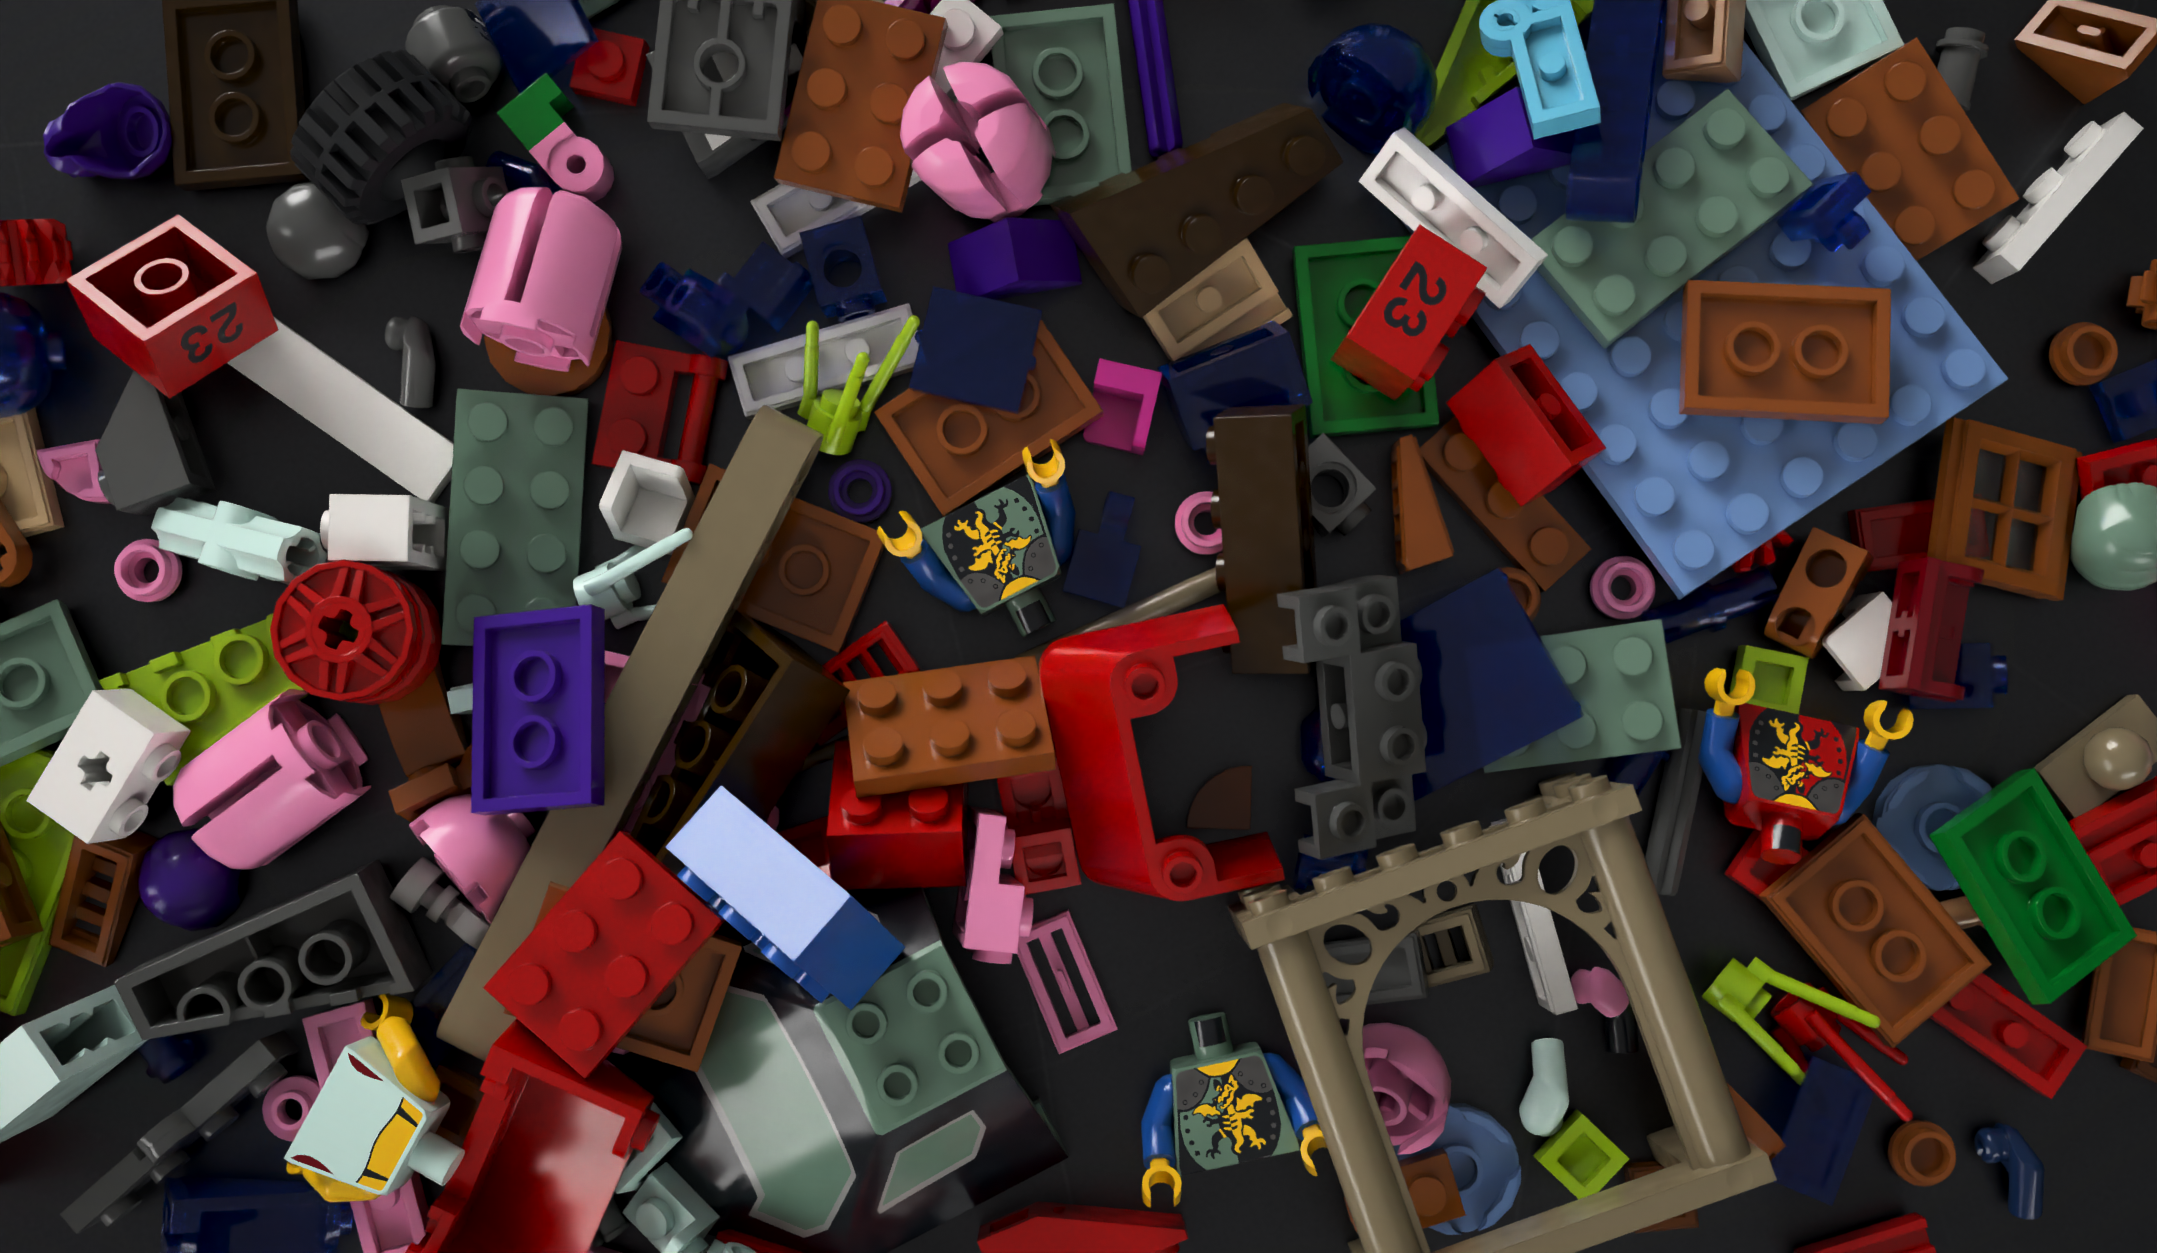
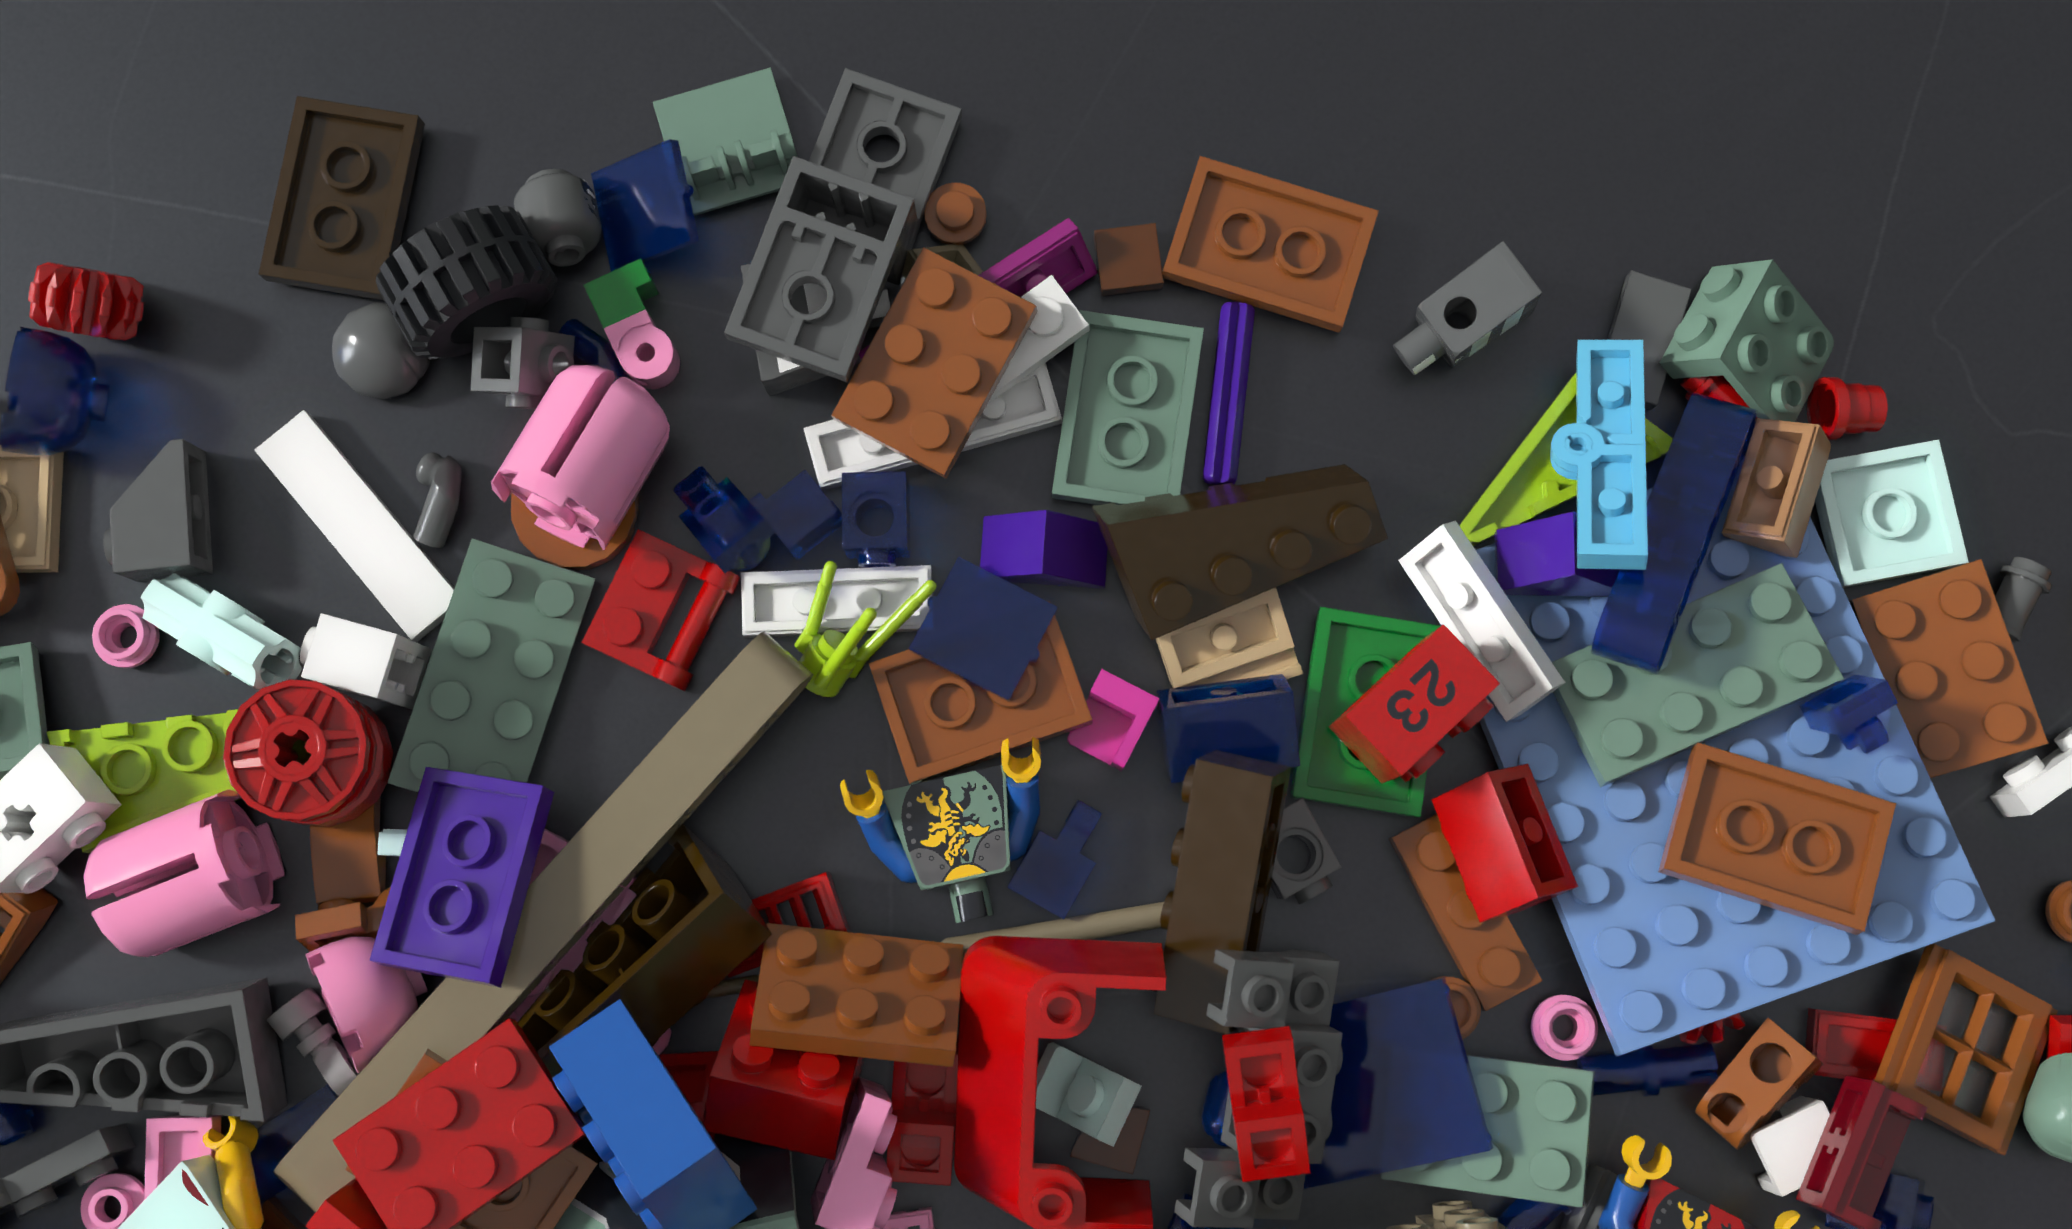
camera: 15 degrees right, 5 degrees down
bright pink tile [36,439,111,504] -> none
dark purple hair [43,82,172,180] -> none
red brick [66,214,278,399] -> none
dark purple hair [138,828,242,932] -> none
red plate [569,26,649,107] -> none
light aqua plant [573,528,693,629] -> none
white panel [599,450,695,555] -> none
dark orange plate [661,463,889,653] -> none
dark purple plate [828,459,892,523] -> none
bright pink cylinder [900,62,1056,222] -> none
bright pink plate [1174,491,1223,555] -> none
clear blue cylinder [1308,23,1438,155] -> none
dark orange slope [1390,434,1455,575] -> none
lime plate [1729,645,1809,714] -> none
none -> light aqua bracket [1036,1042,1142,1147]
none -> red slope [1222,1026,1311,1182]

